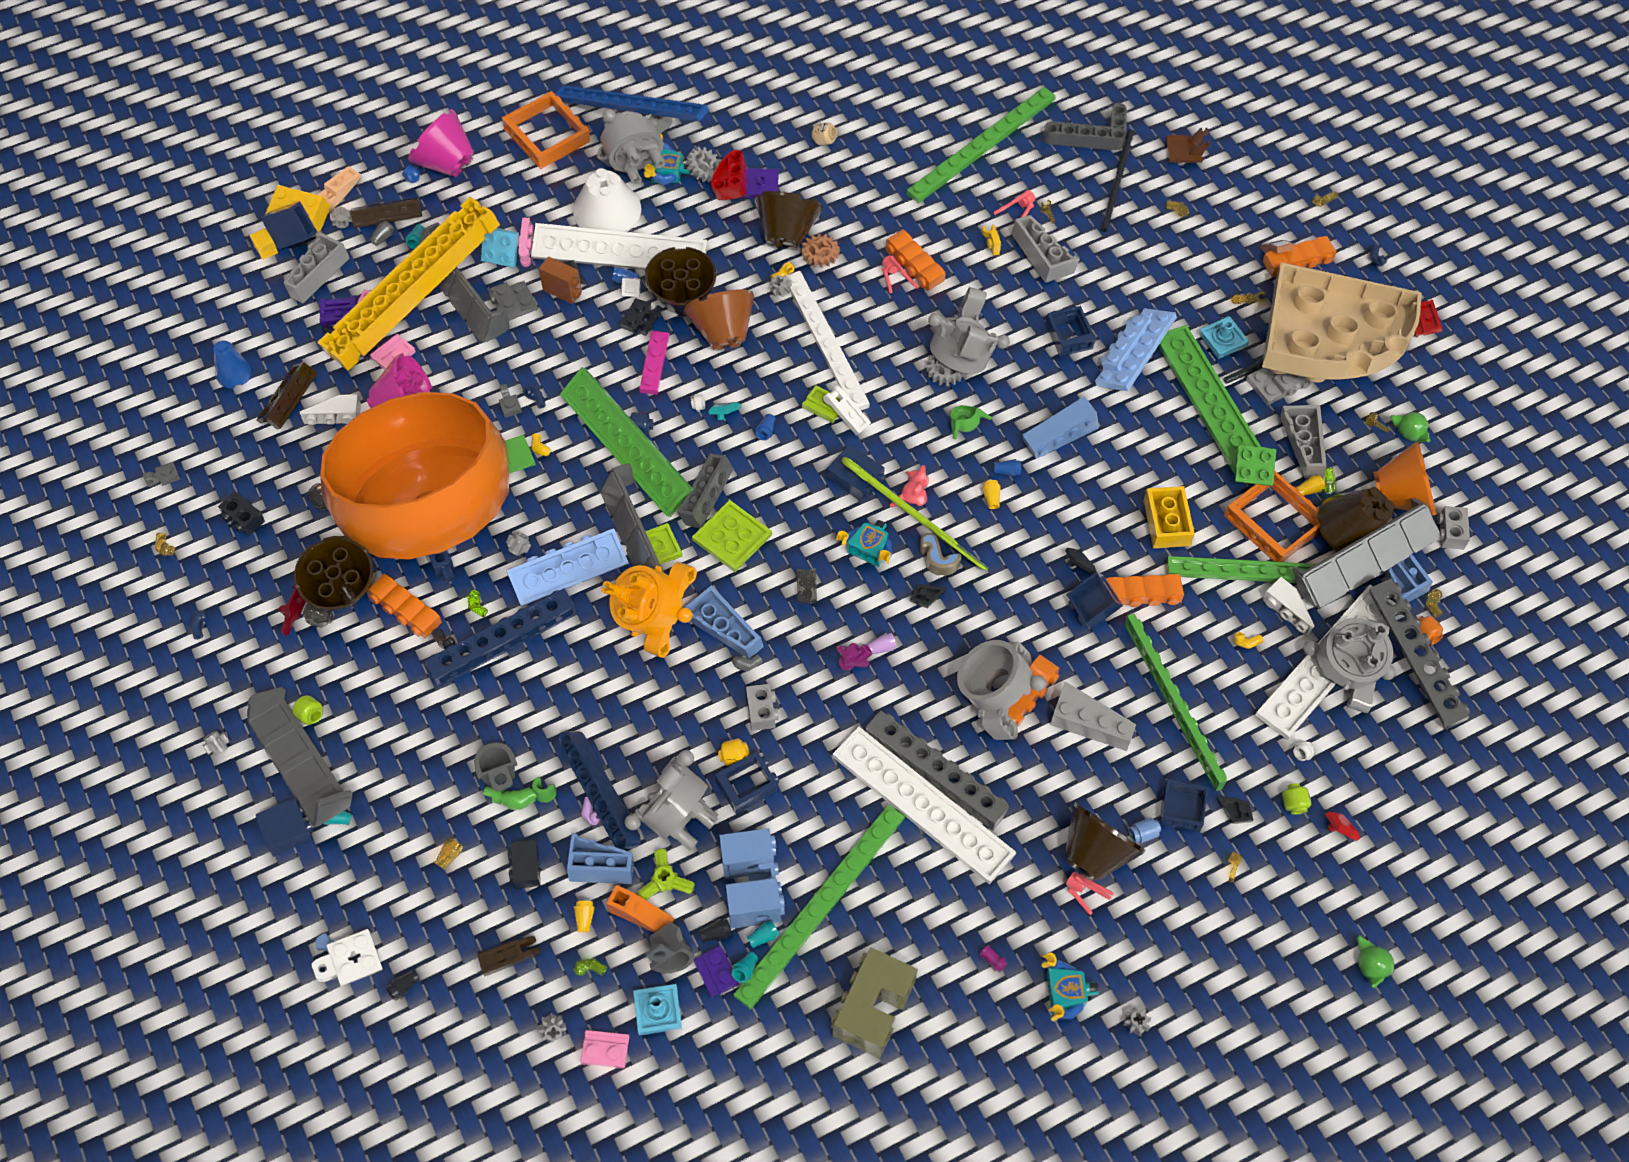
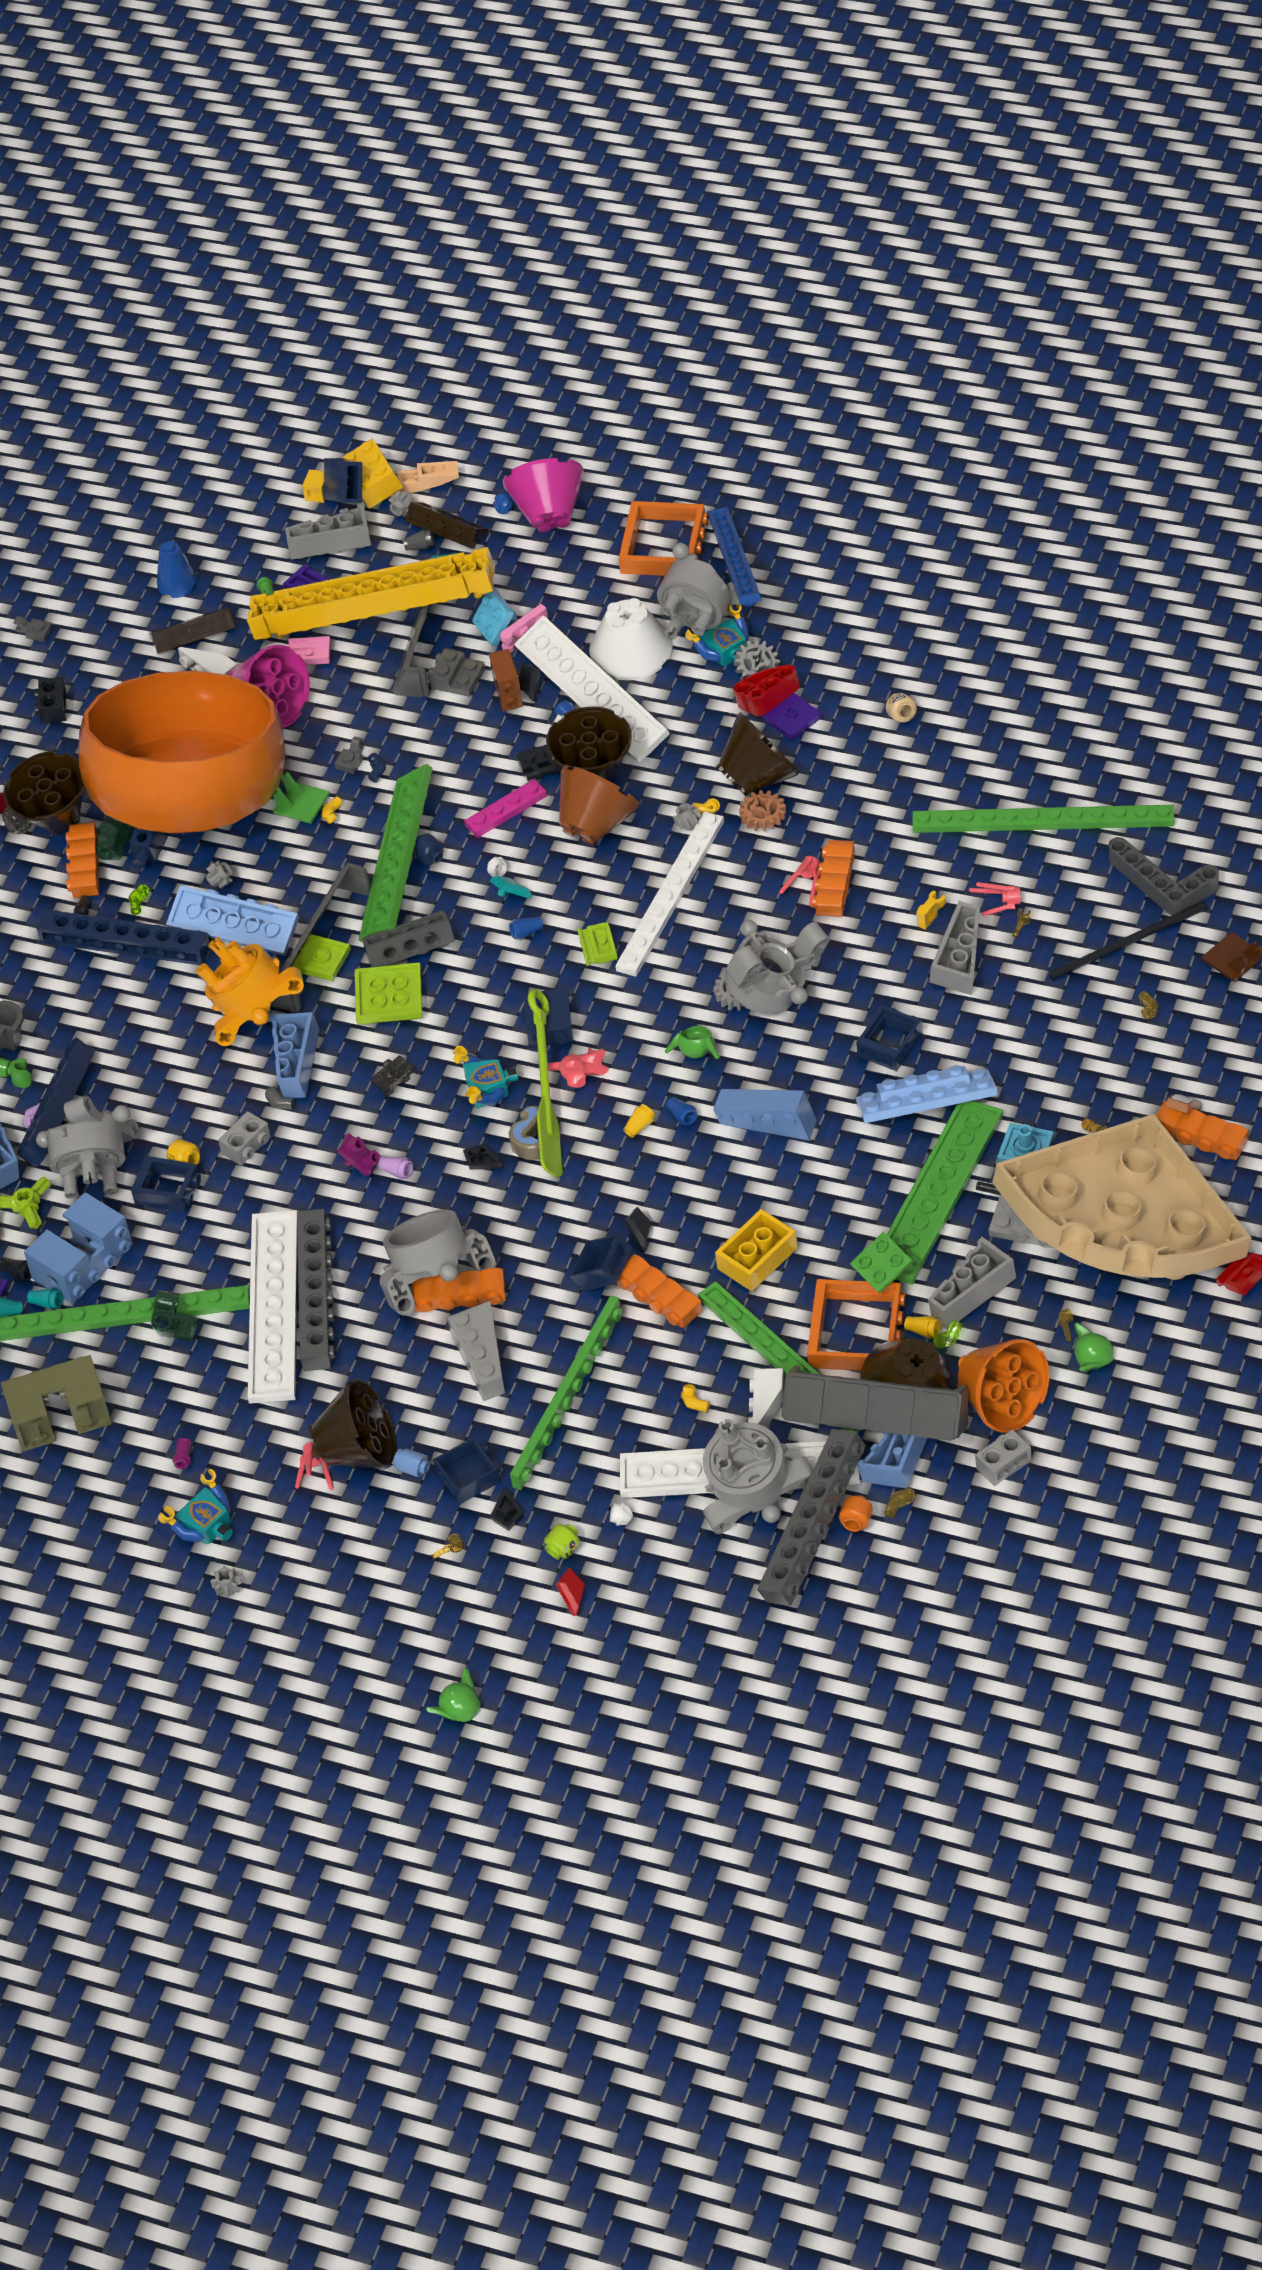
camera: 55 degrees right, 10 degrees down
white plate [823,386,871,436] -> none
none -> clear green piece [96,818,134,861]
none -> clear green piece [151,1290,198,1342]
none -> bright green pin [257,577,274,596]

